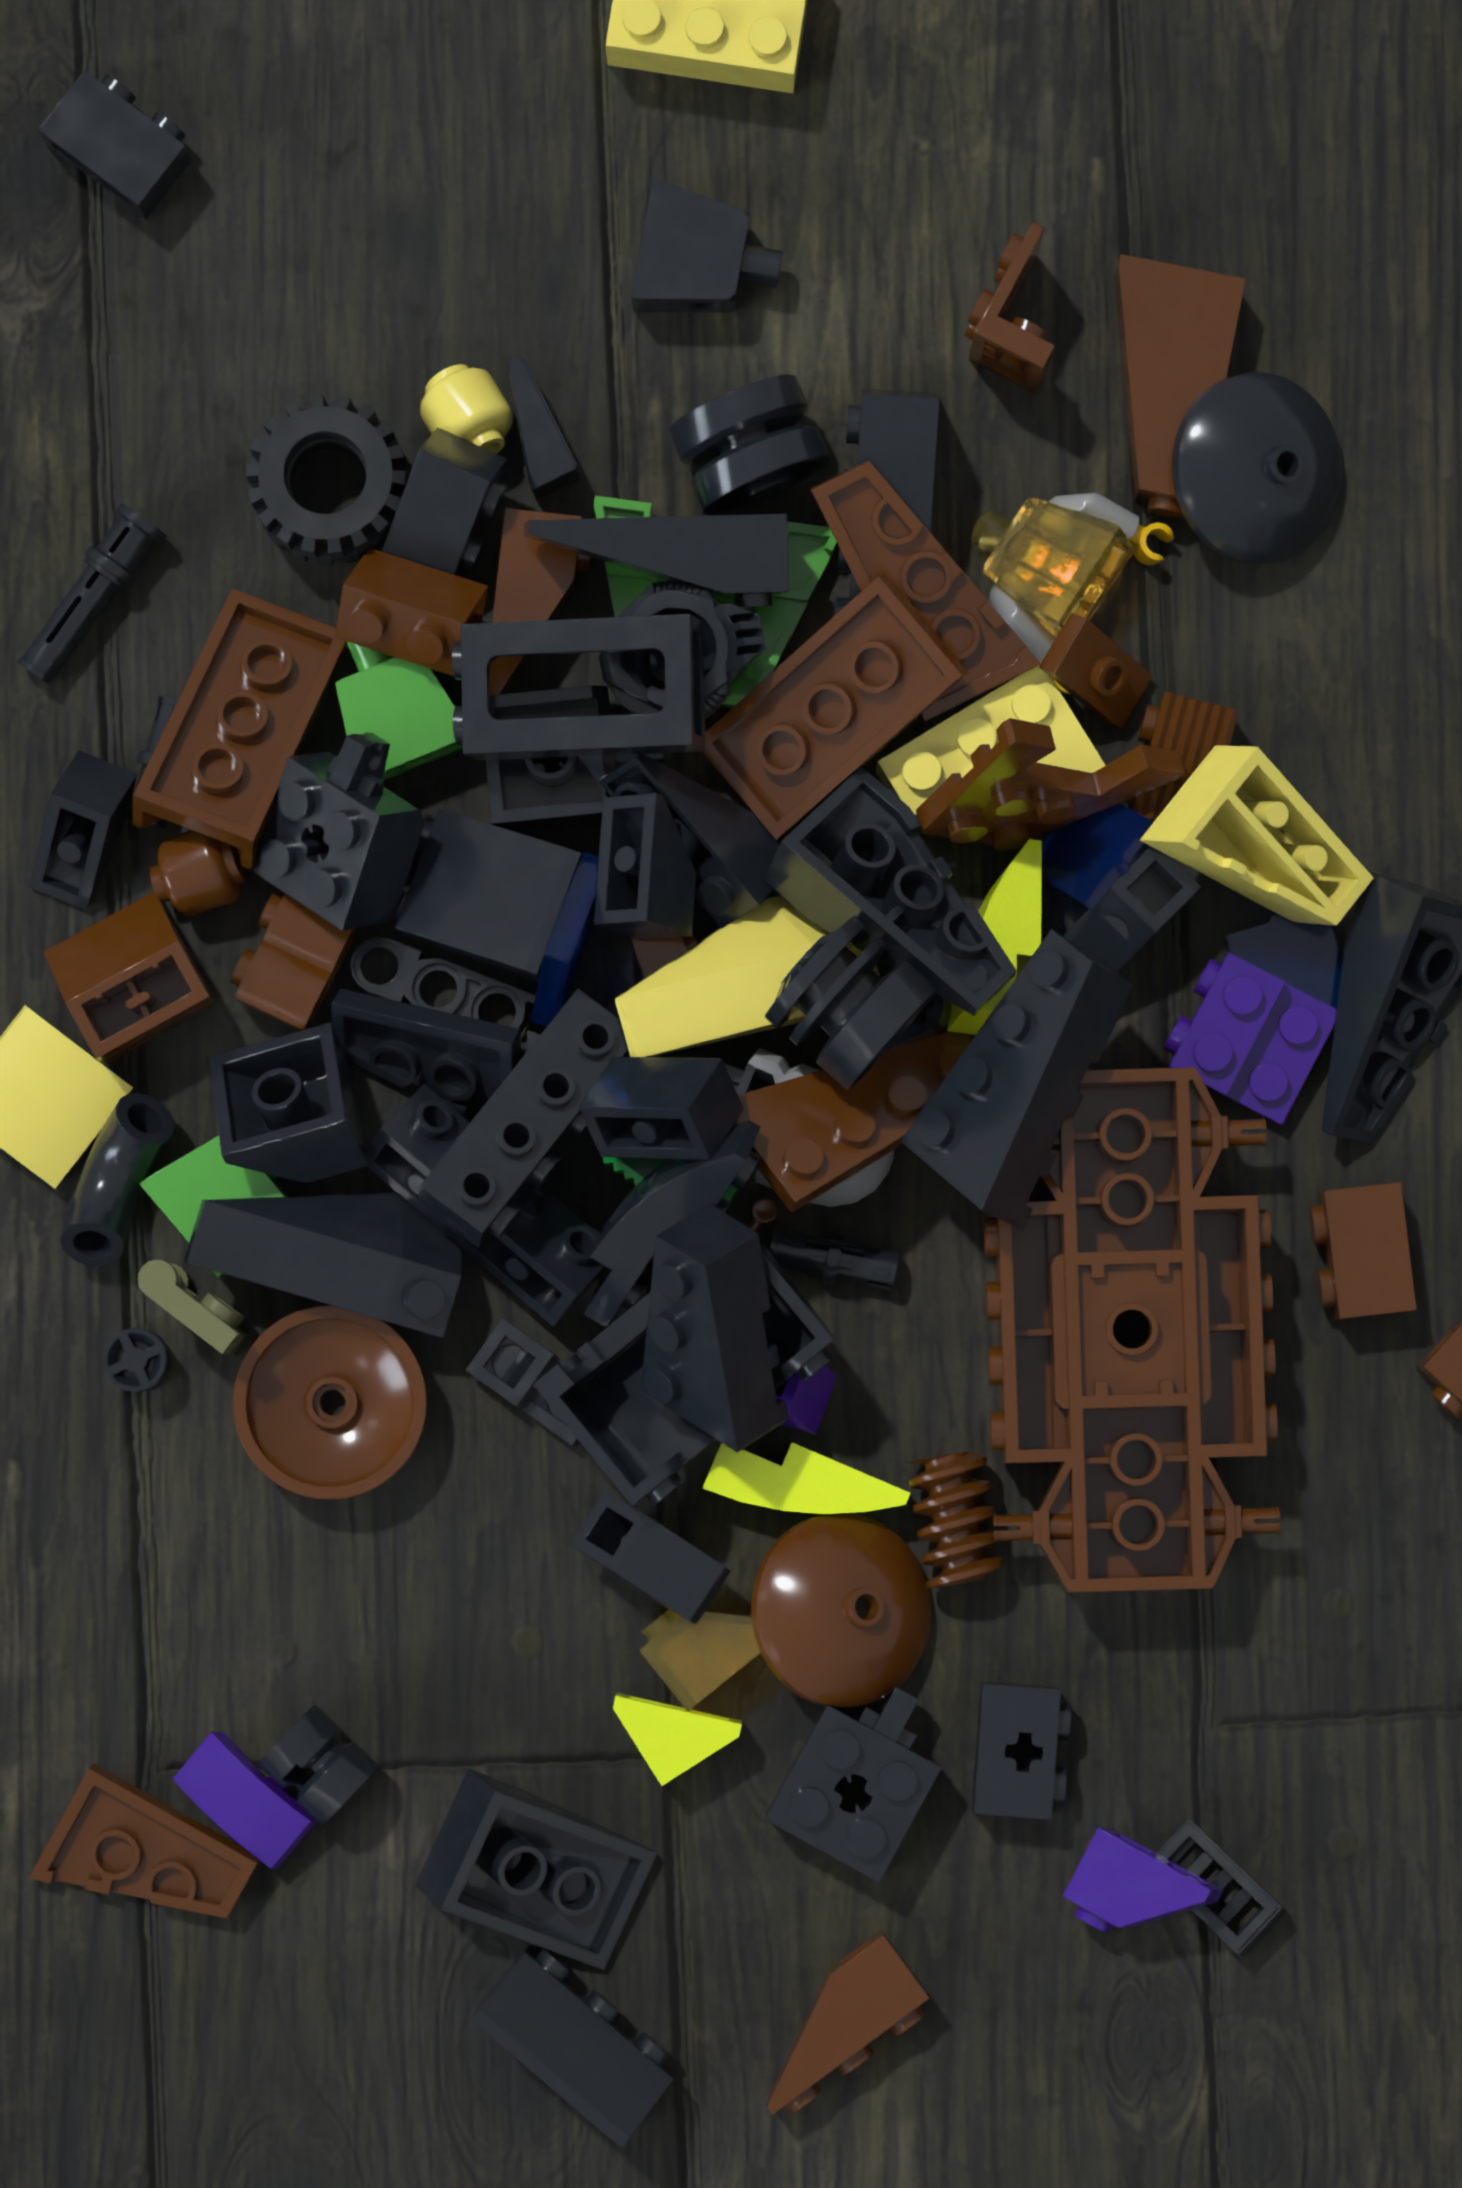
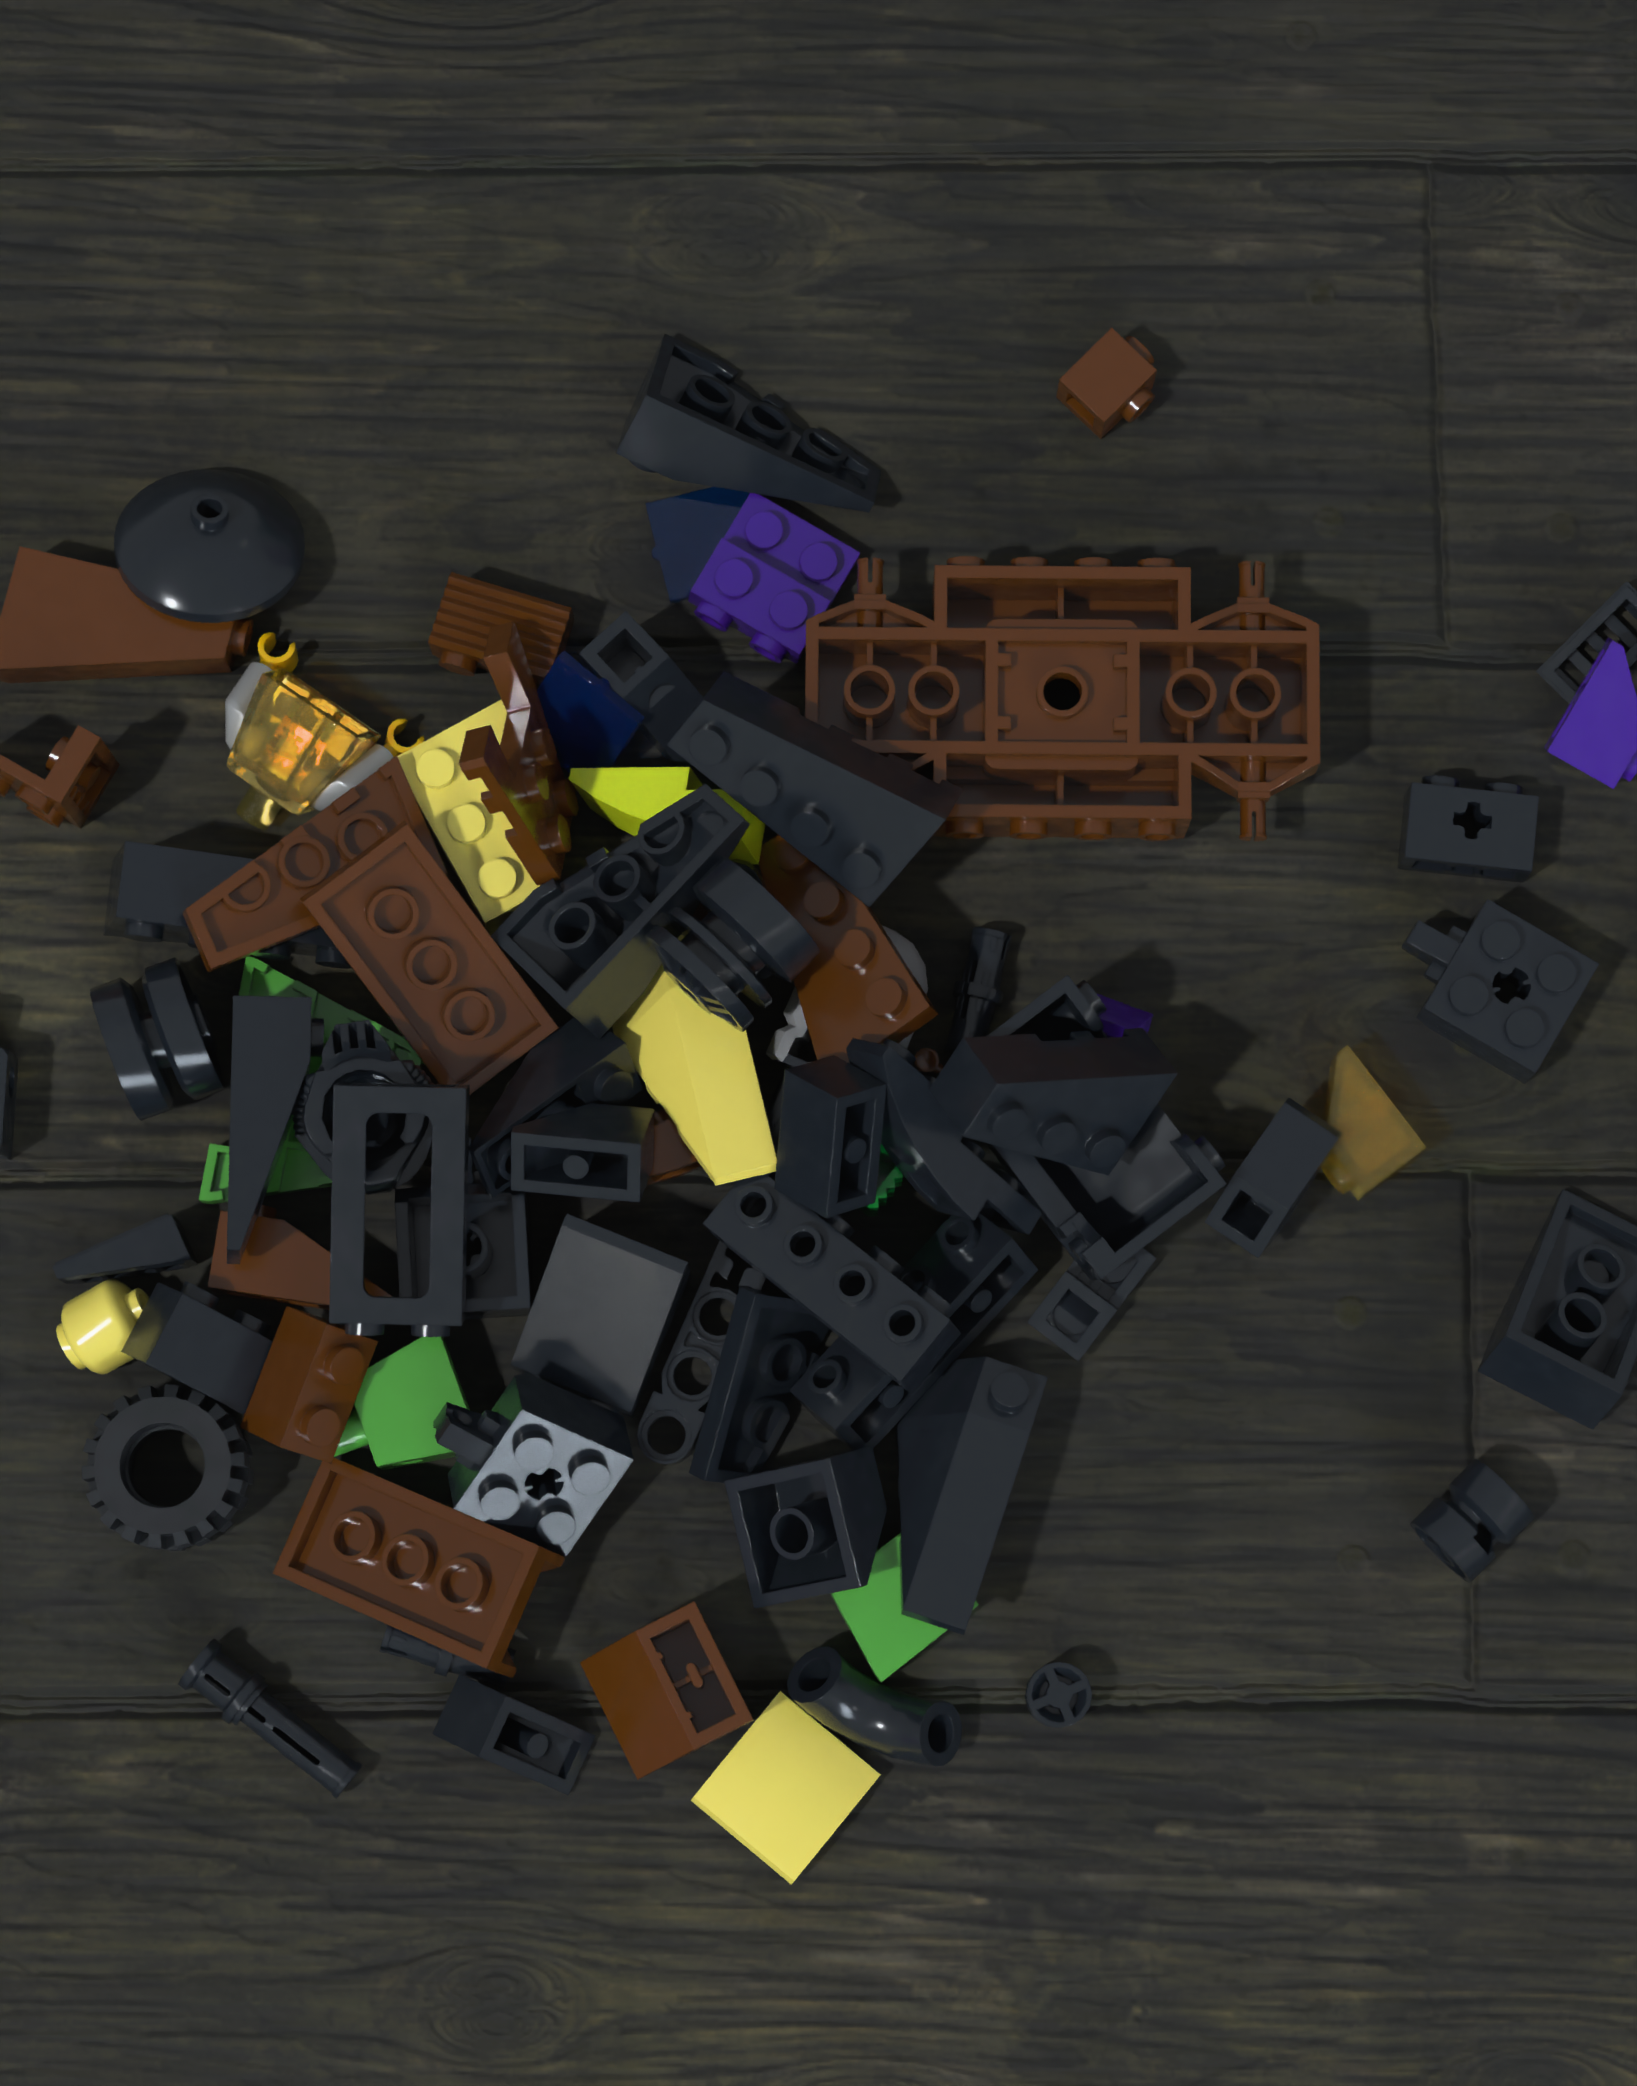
camera: 90 degrees left, 5 degrees down
reddish brown wing [29,1763,260,1919] -> none
olive plate [138,1260,250,1356] -> none
reddish brown head [150,830,250,917] -> none
dark purple slope [172,1732,316,1869] -> none
reddish brown brick [230,891,359,1031] -> none
reddish brown dish [233,1306,427,1500] -> none
clear blue tile [531,852,599,1027] -> none
neon yellow slope [613,1693,742,1786] -> none
neon yellow slope [702,1442,911,1514] -> none
reddish brown dish [751,1513,931,1707] -> none
reddish brown piece [905,1451,1004,1589] -> none
reddish brown plate [1039,612,1153,729] -> none
light yellow wedge [1140,745,1373,926] -> none
reddish brown brick [1309,1182,1417,1320] -> none

